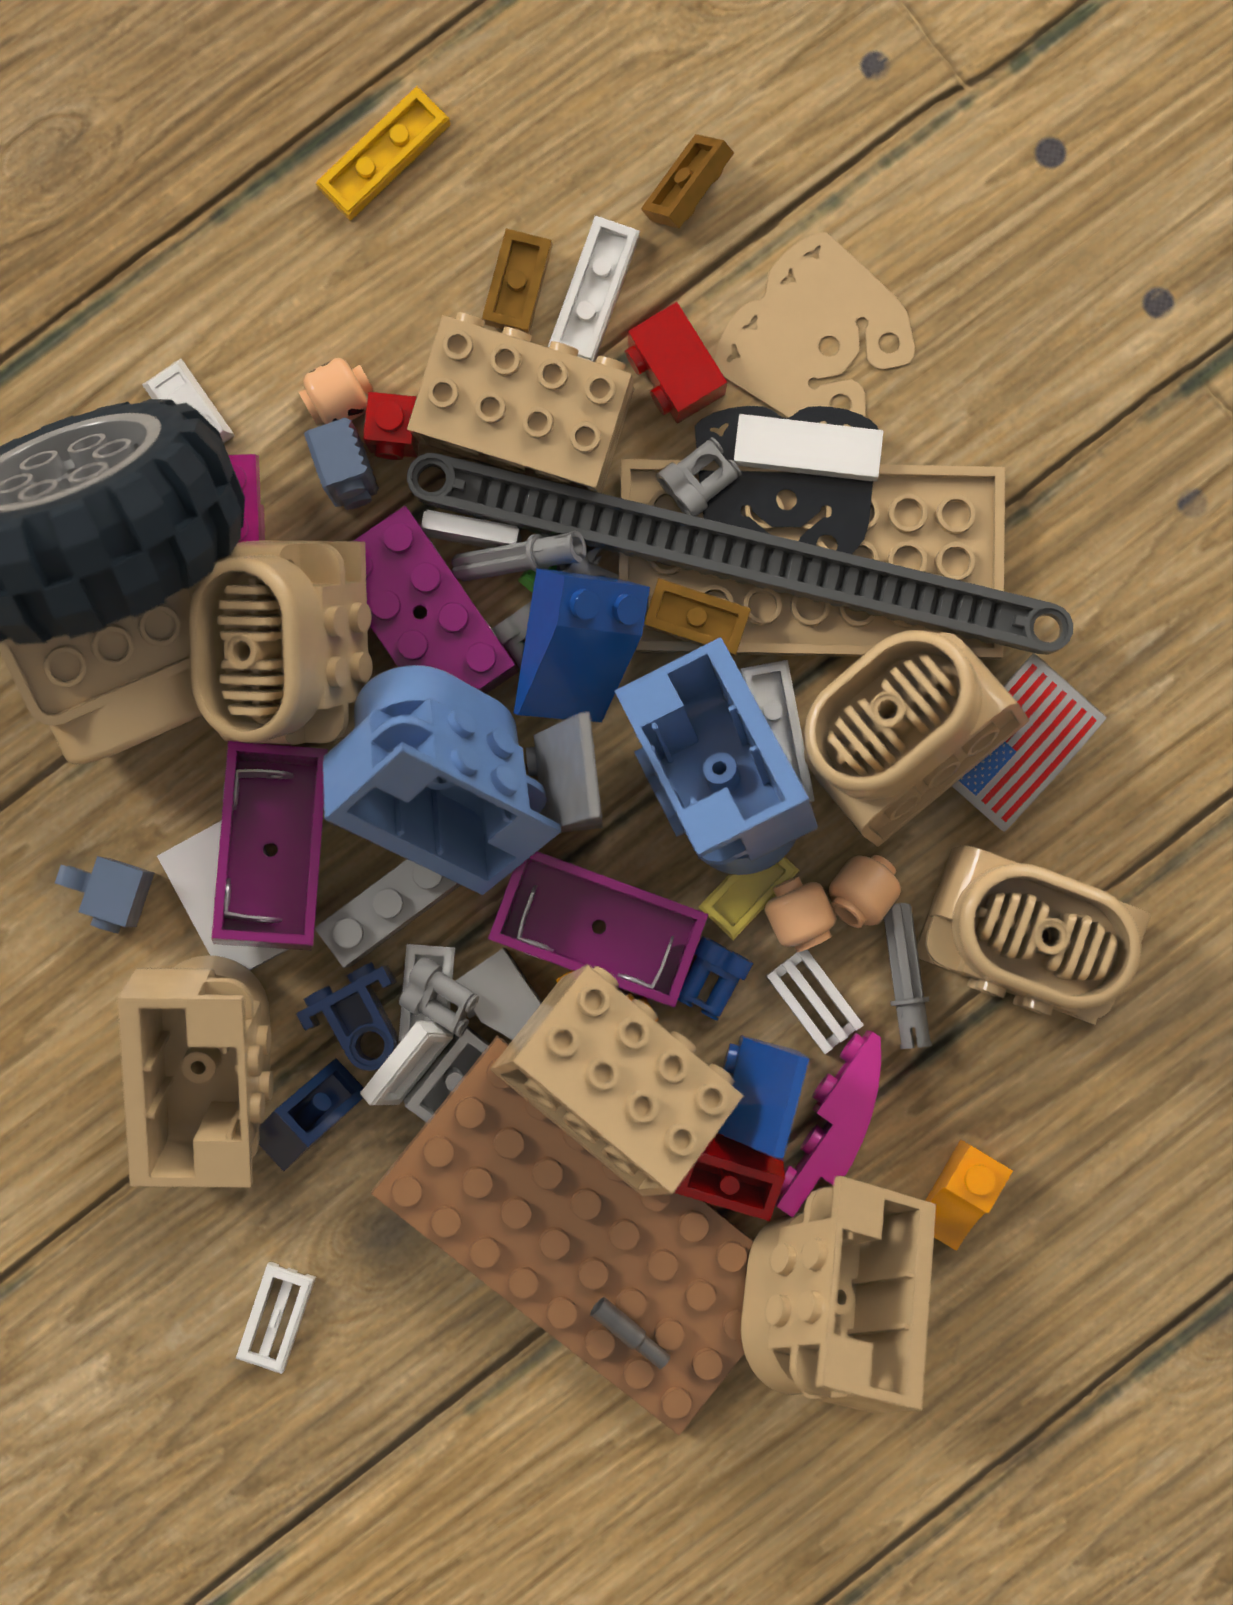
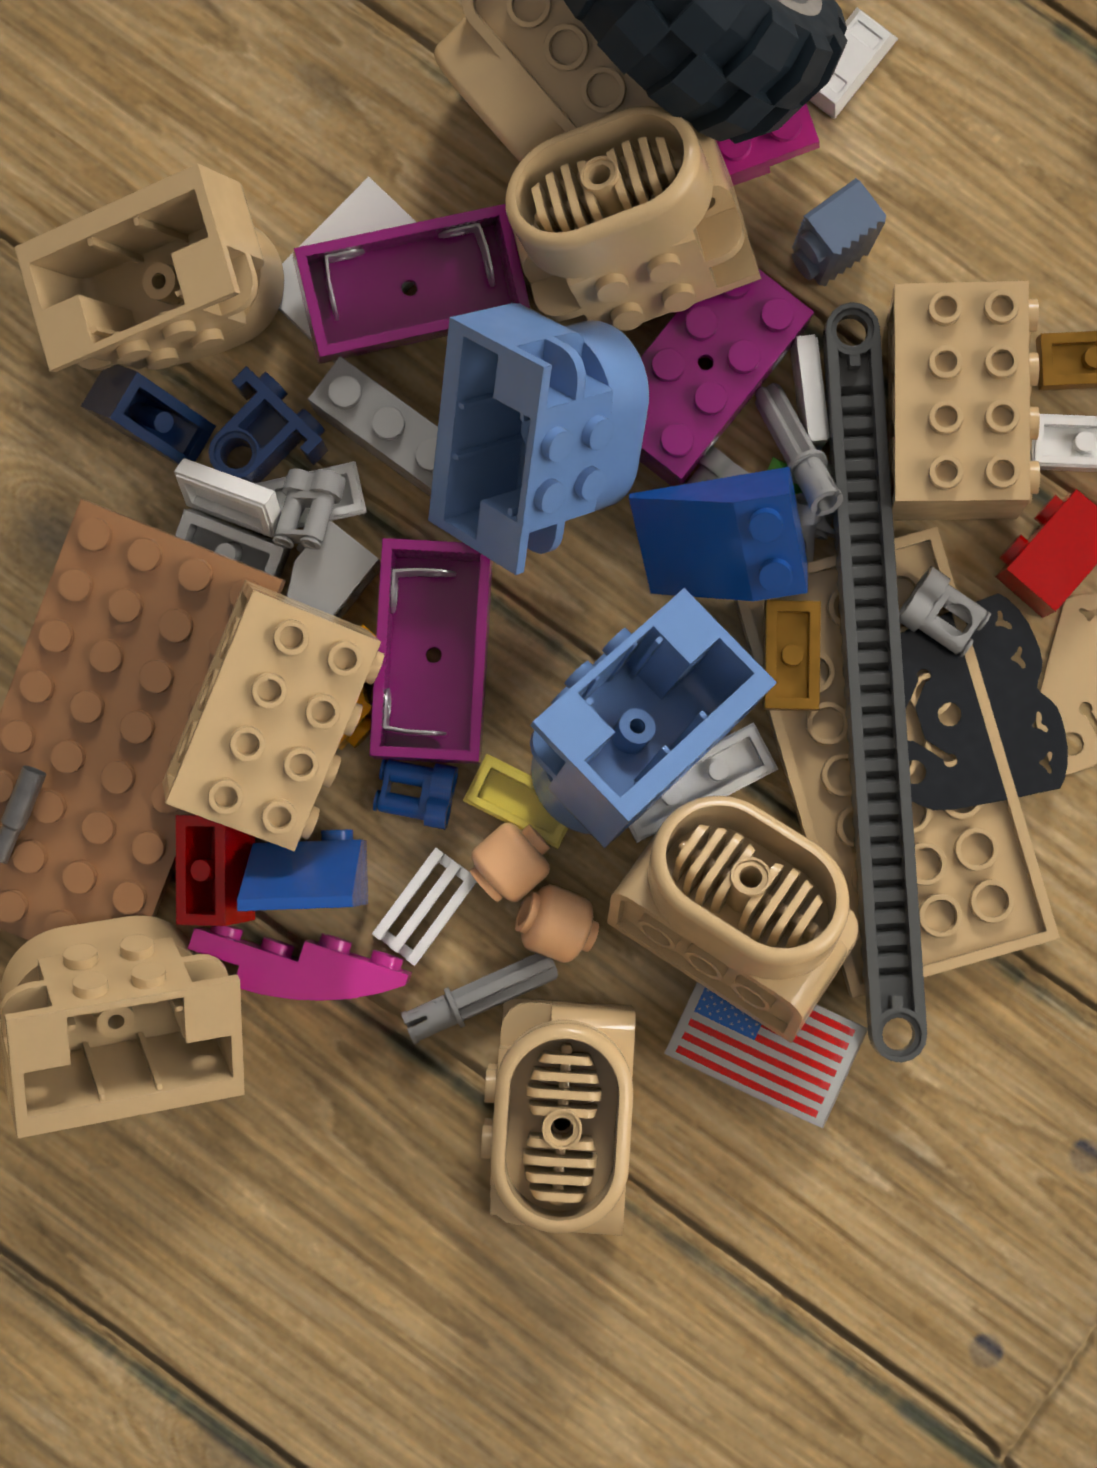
camera: 70 degrees right, 0 degrees up
sand blue brick [55,856,154,934] -> none
light nougat head [299,358,374,426] -> none
red brick [363,392,419,460] -> none
light grey slope [526,713,603,833] -> none
white tile [734,414,884,482] -> none
light orange arch [925,1139,1013,1251] -> none

